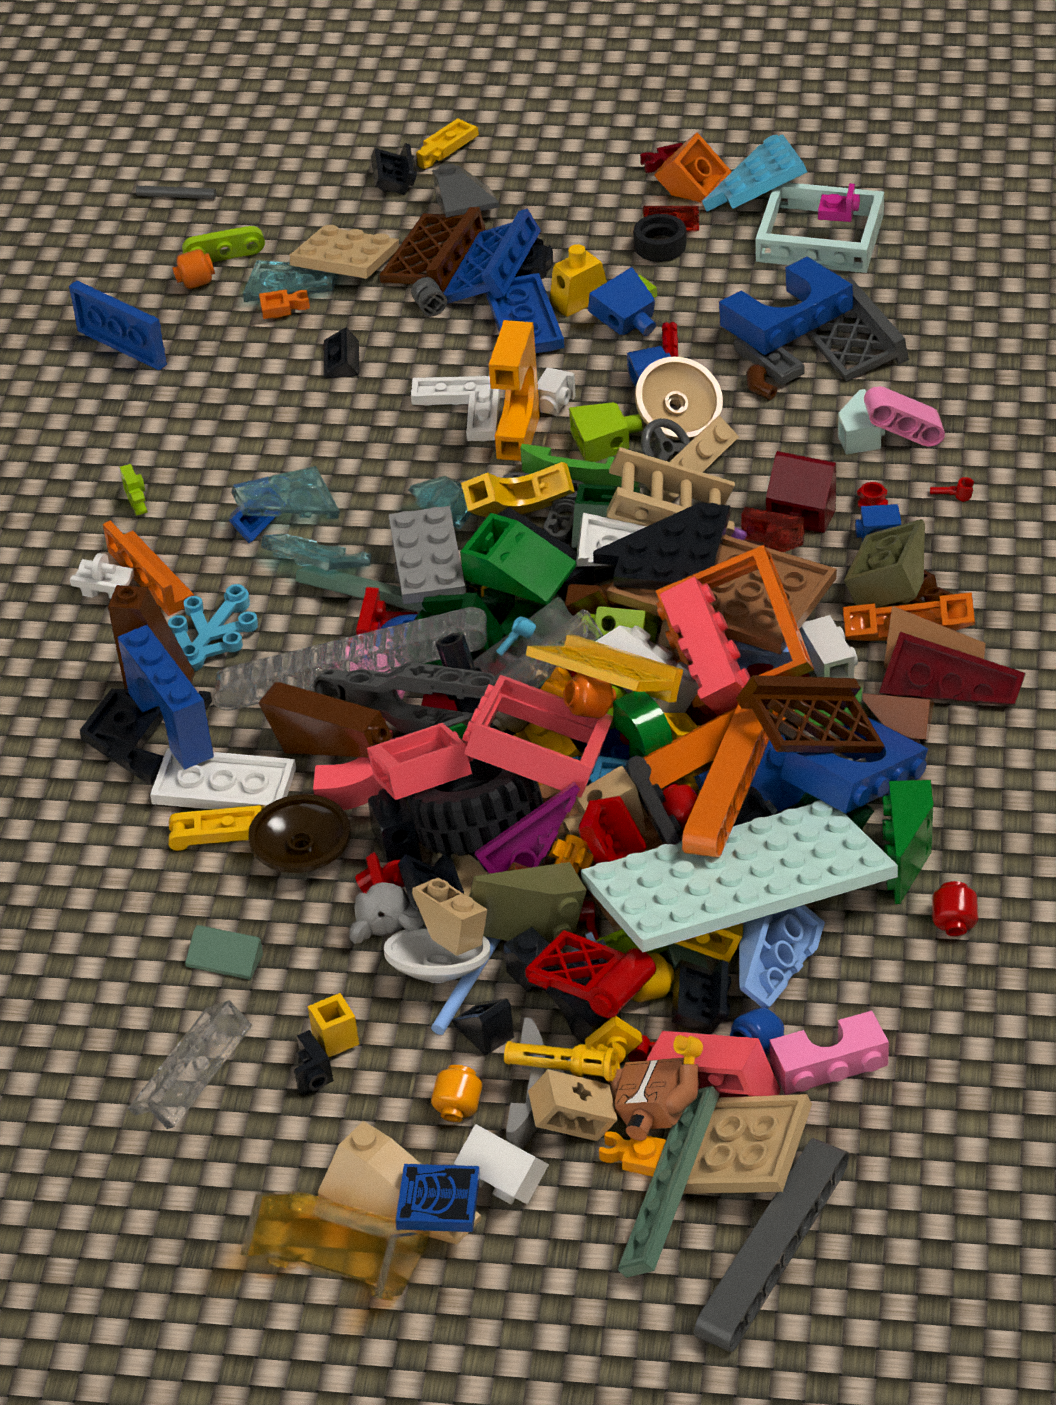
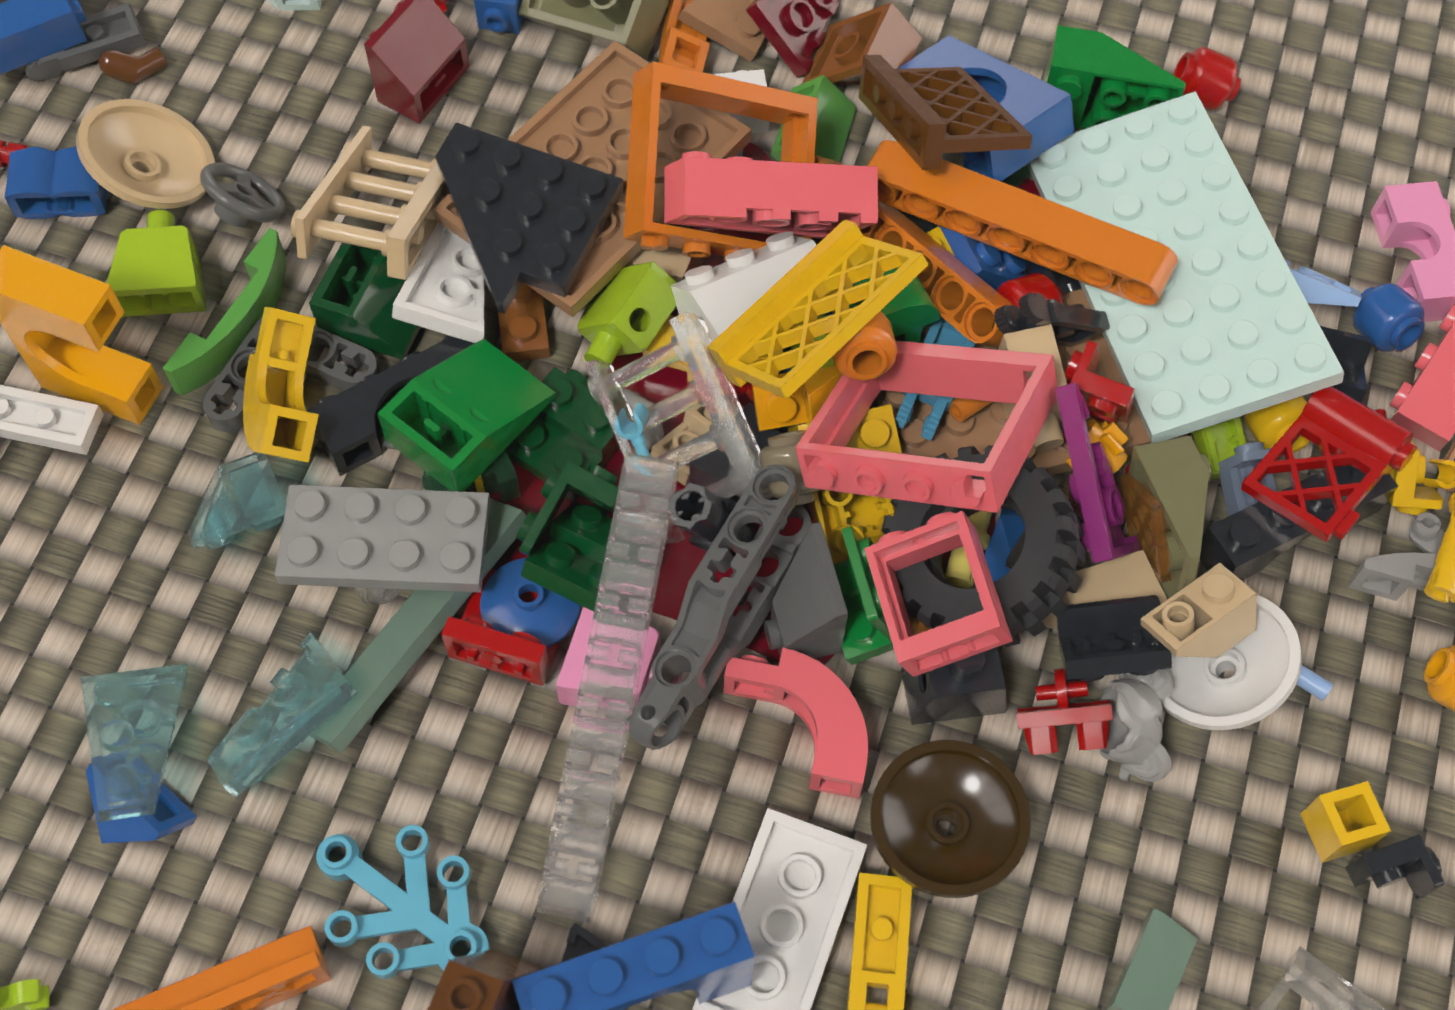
camera: 85 degrees left, 20 degrees up
reddish brown slope [258,682,393,758] -> none
black slope [452,998,514,1056] -> none
reddish brown slope [565,584,613,626] -> none
tan plate [645,415,739,503] -> none
clear red slope [741,507,805,552] -> none

